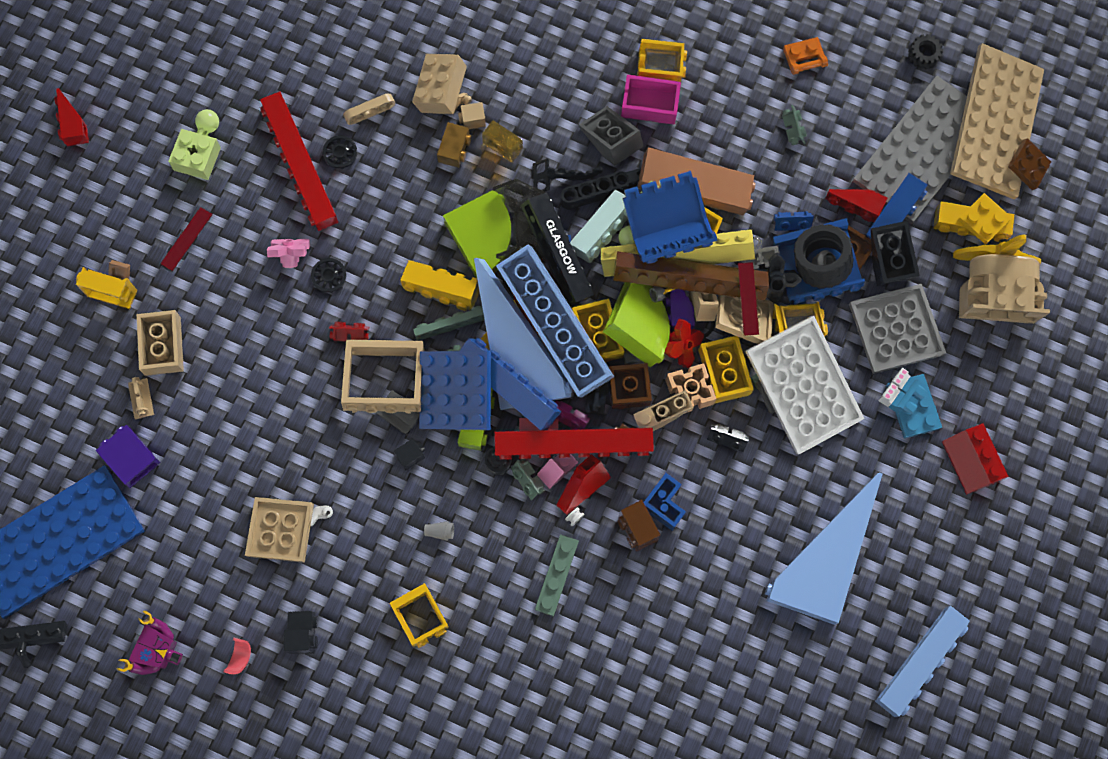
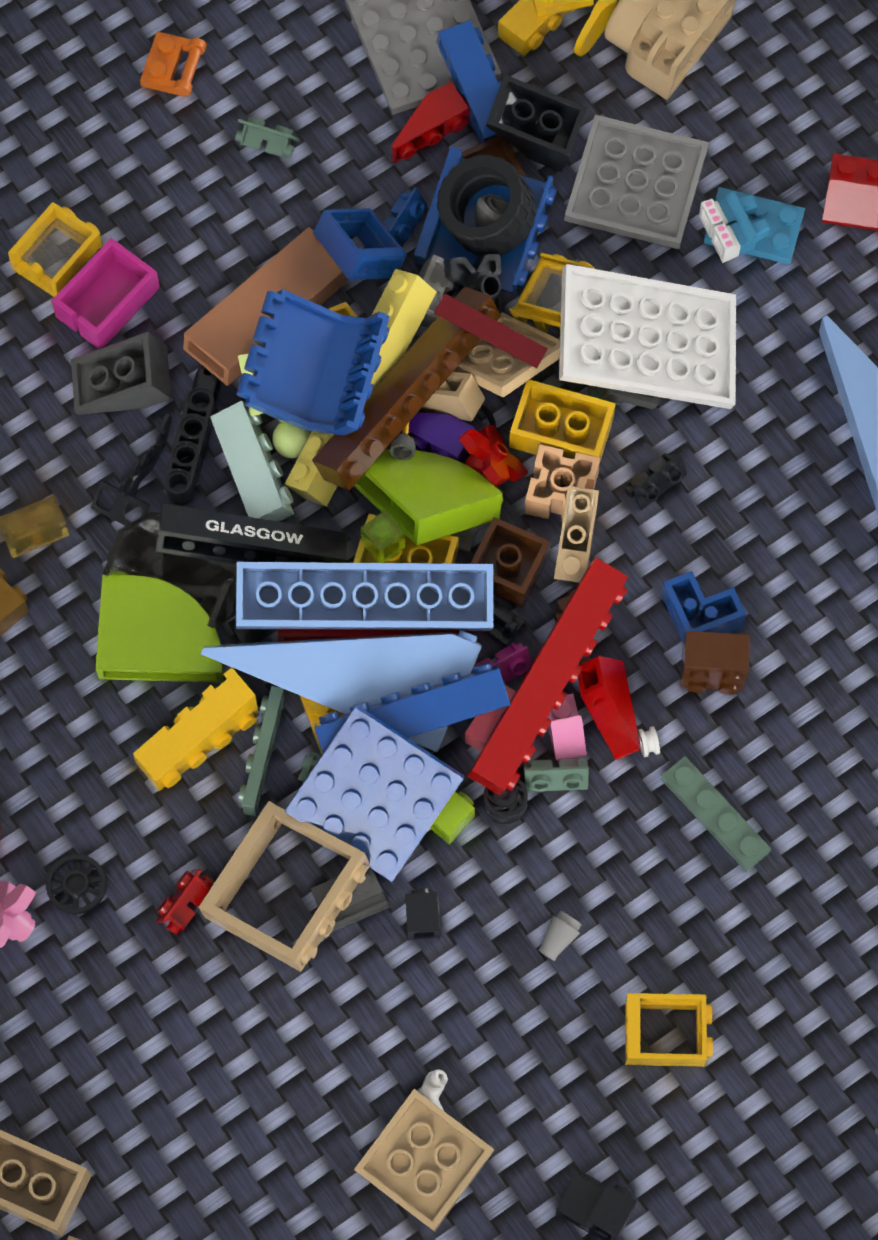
camera: 55 degrees left, 5 degrees down
none -> blue window [313,208,407,280]
none -> clear neon green brick [360,510,405,563]

